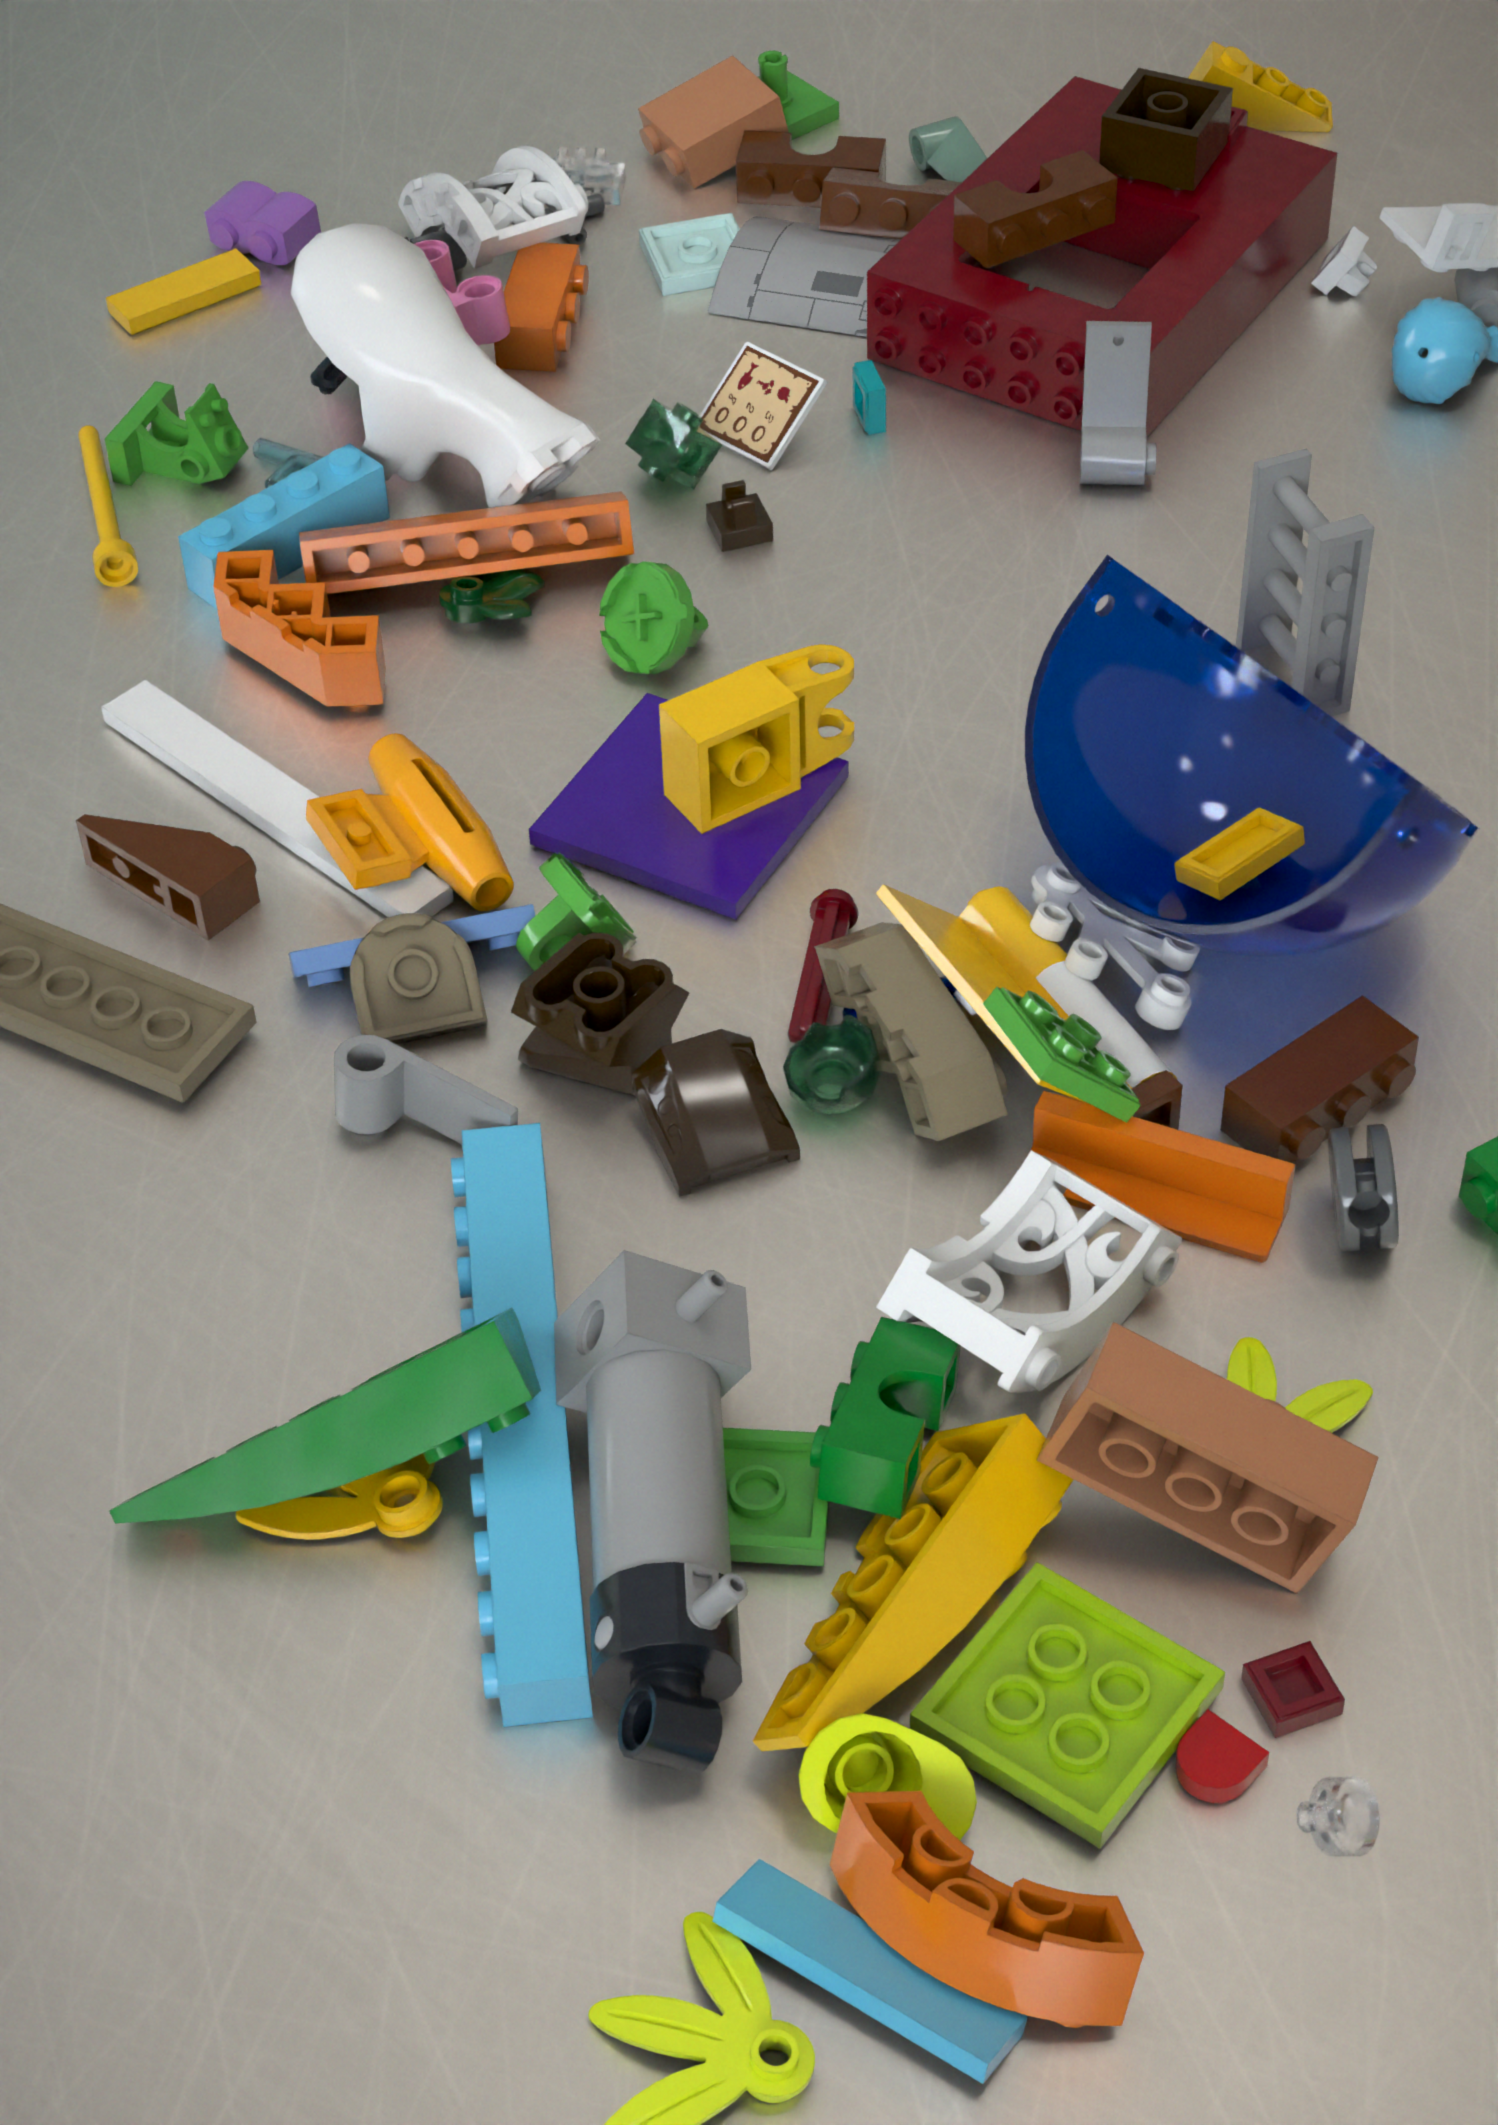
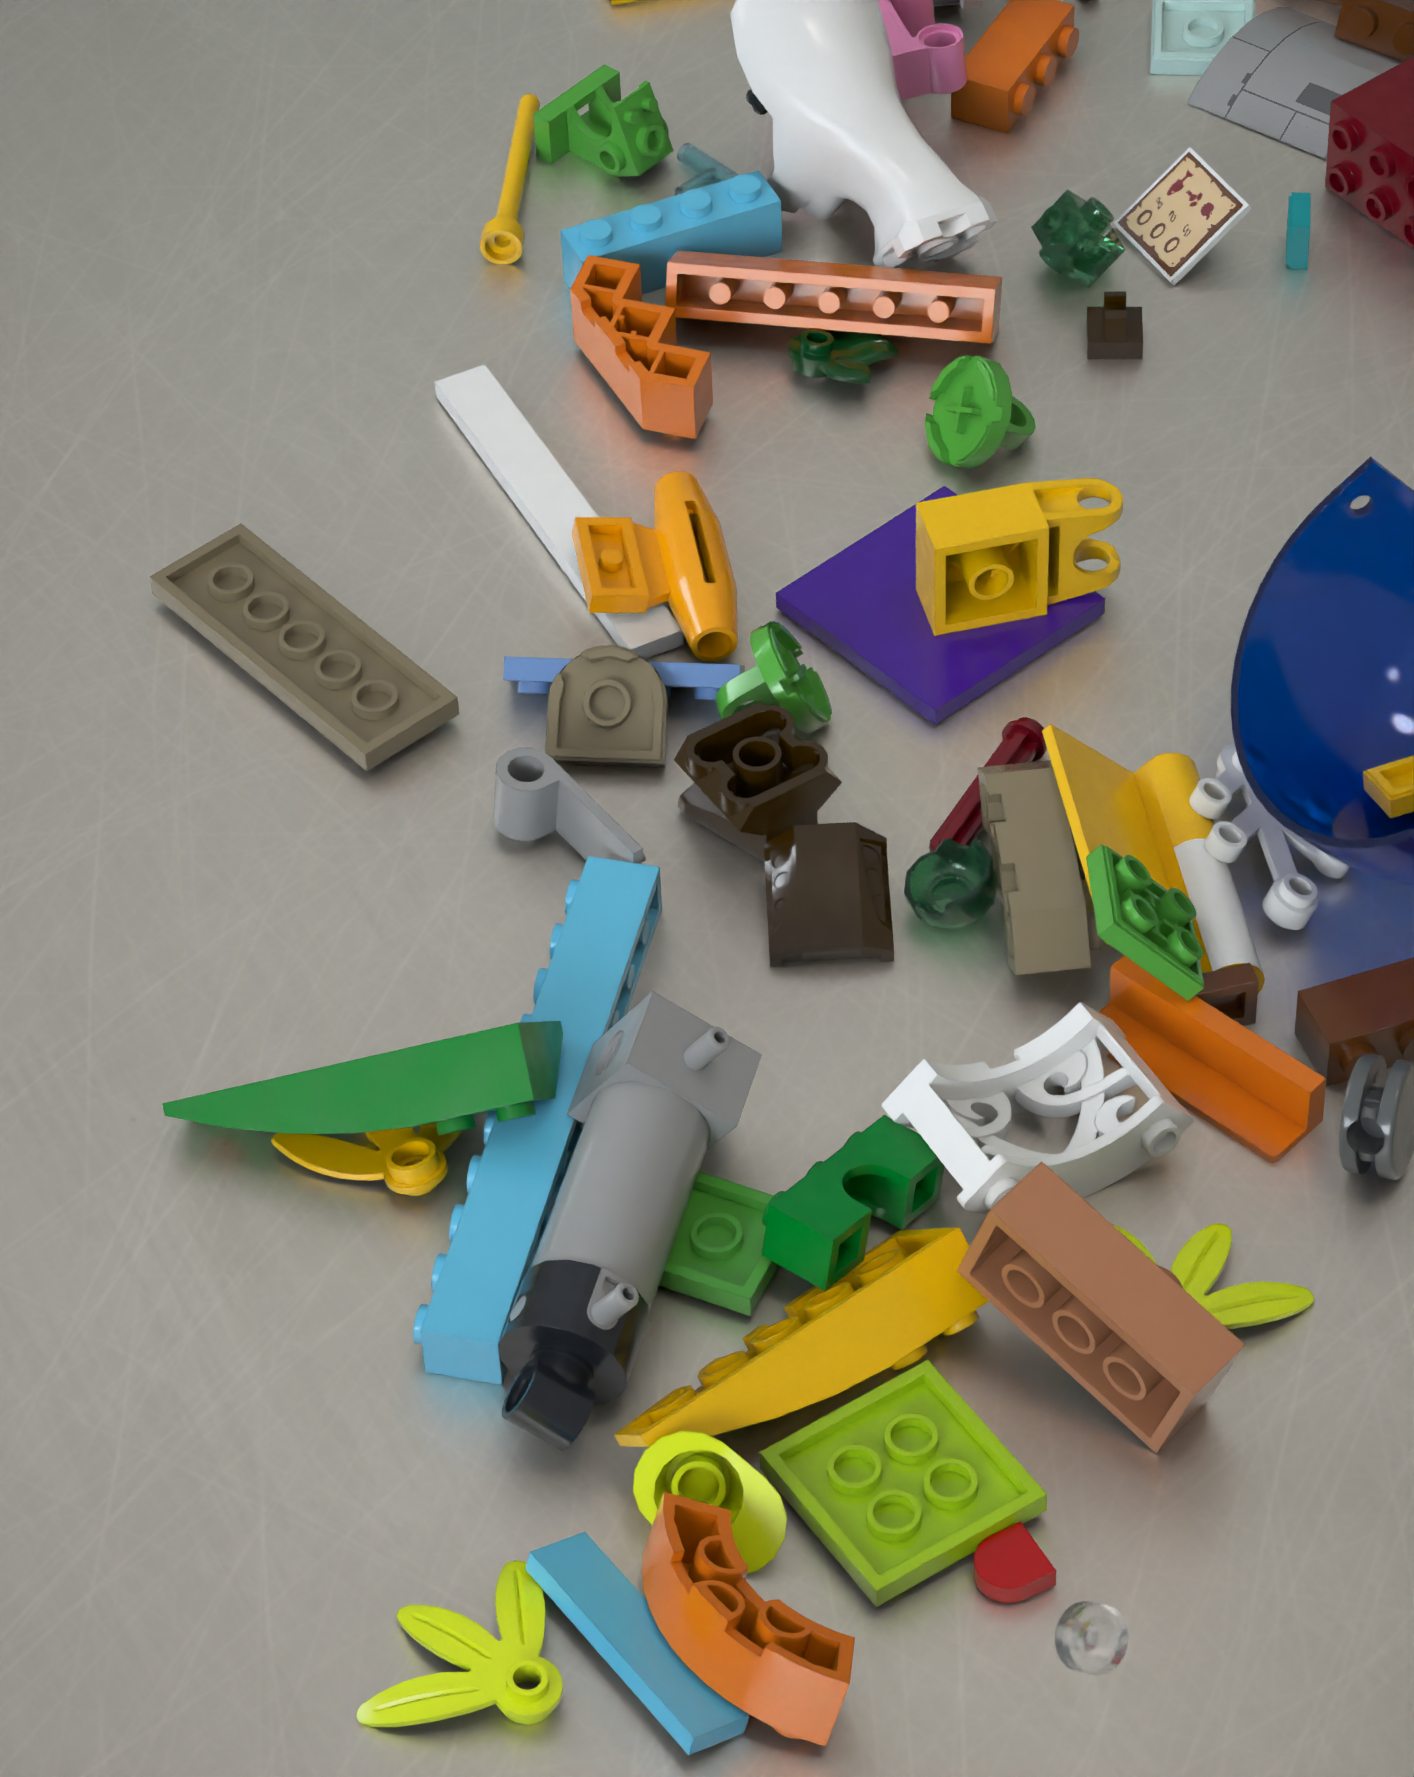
camera: 20 degrees right, 0 degrees up
reddish brown slope [76,814,260,941] -> none
dark red tile [1241,1641,1345,1738] -> none

